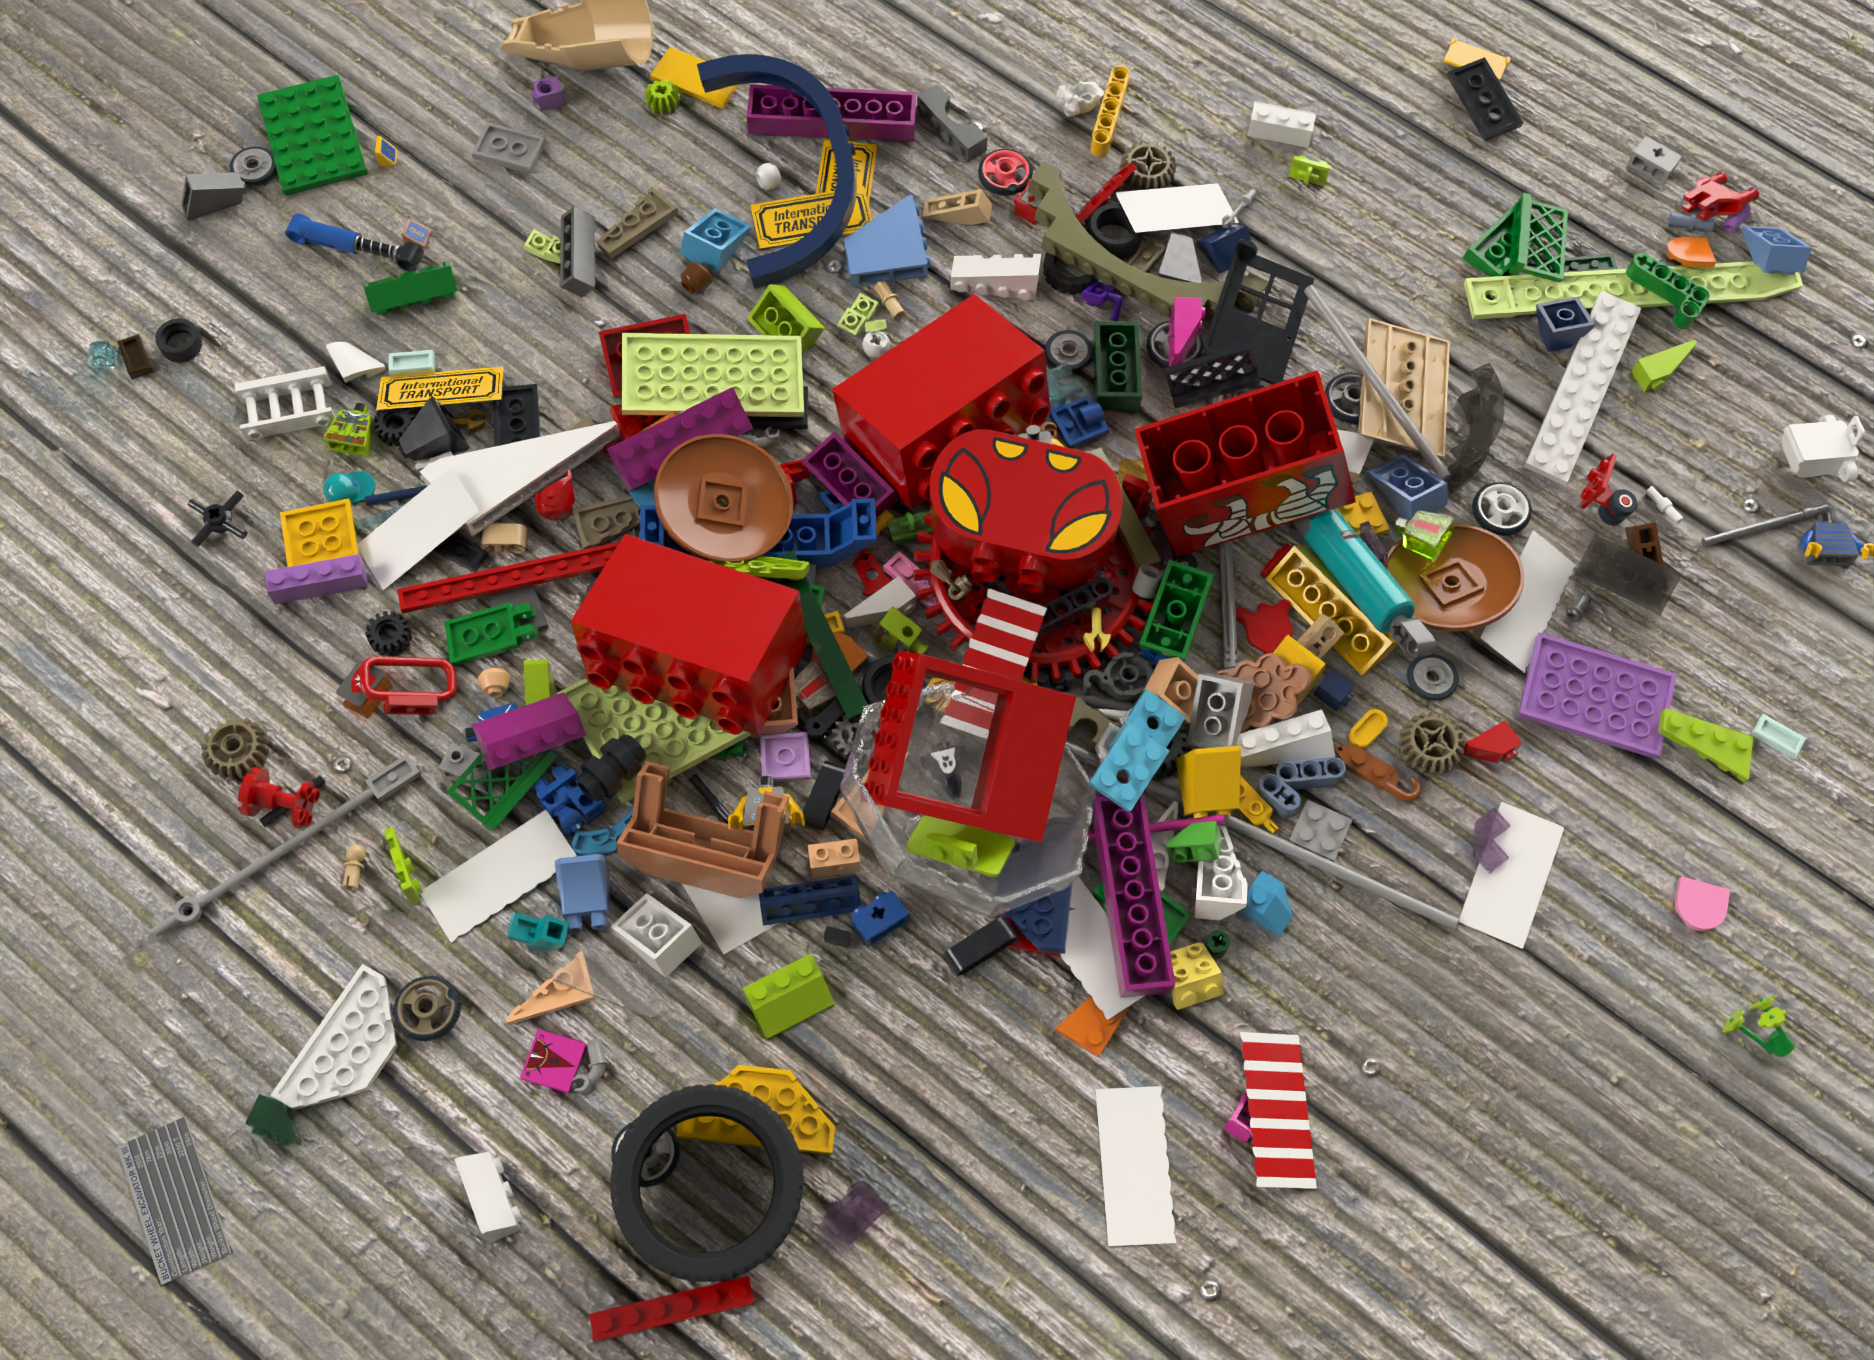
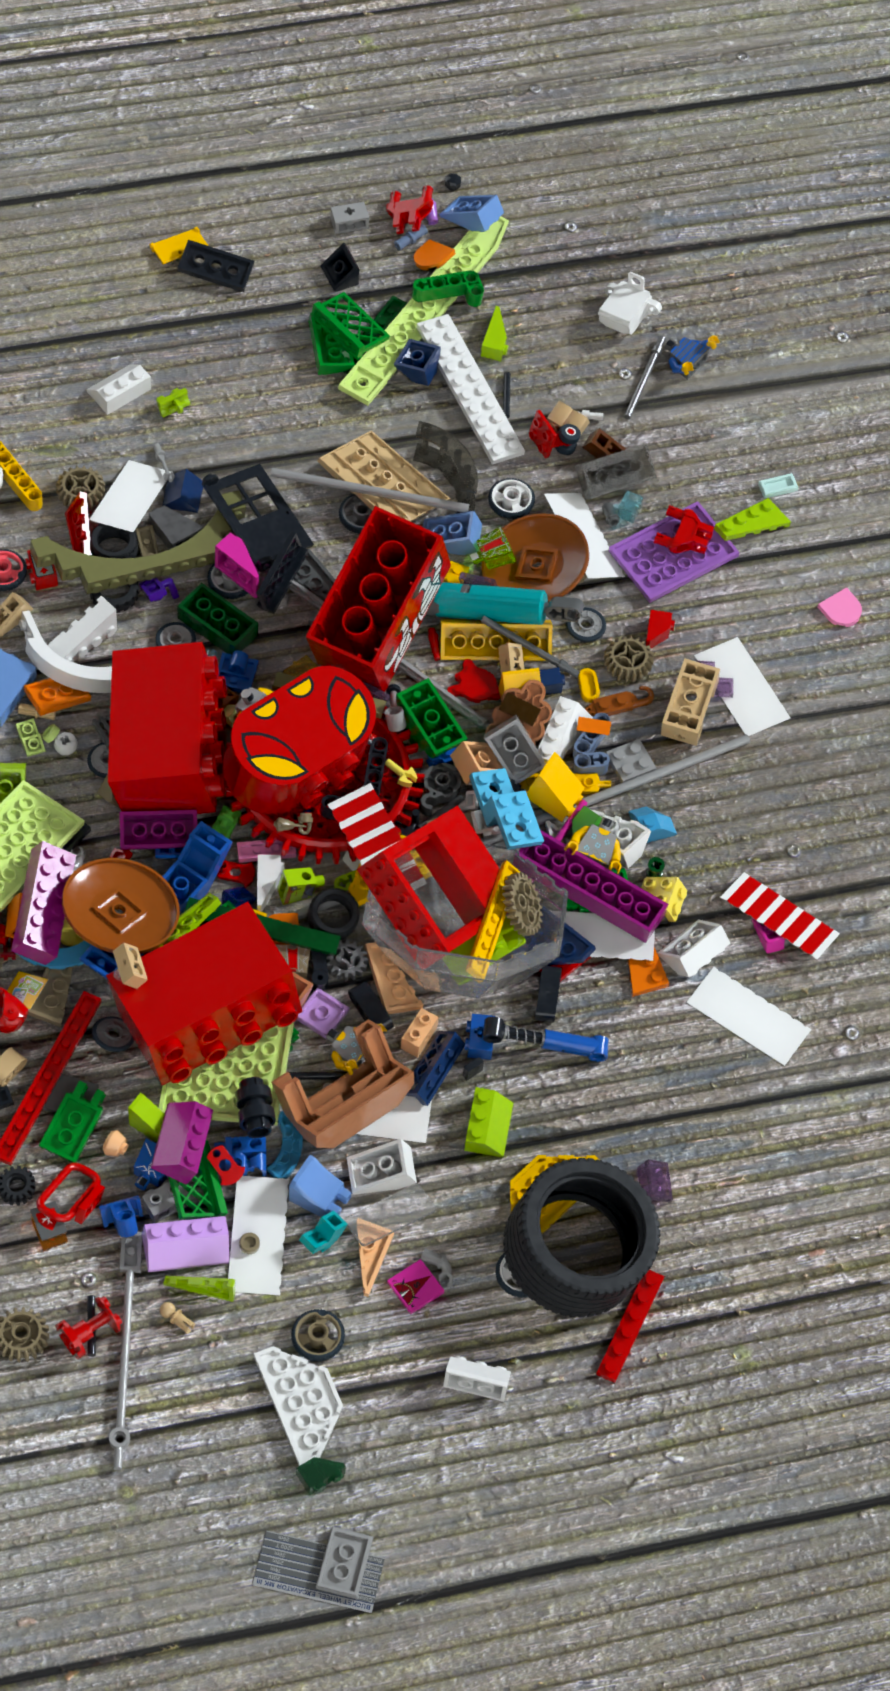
camera: 55 degrees left, 5 degrees down
none -> sticker [7,971,48,1010]
none -> white arch [19,610,112,693]
none -> orange tile [23,678,91,716]
none -> blue pin [99,1195,143,1238]
none -> tan piece [113,943,148,989]
none -> lavender slope [142,1216,229,1272]
none -> red piece [207,1145,245,1186]
none -> clear blue slope [222,886,257,908]
none -> dark tan tile [239,1233,260,1254]
none -> light grey tile [316,1526,373,1599]
none -> black slope [320,243,360,292]
none -> black tile [445,173,461,190]
none -> yellow tile [466,860,520,981]
none -> dark grey bar [480,615,580,678]
none -> piece [483,1017,609,1062]
none -> dark brown tile [499,692,541,727]
none -> dark tan gear [502,872,543,936]
none -> black bar [503,372,511,419]
none -> tan brick [547,401,590,434]
none -> torso [564,817,622,874]
none -> orange sticker [577,717,611,736]
none -> clear light blue brick [617,491,644,523]
none -> red connector [654,505,714,554]
none -> white slope [658,919,730,977]
none -> tan plate [661,658,720,746]

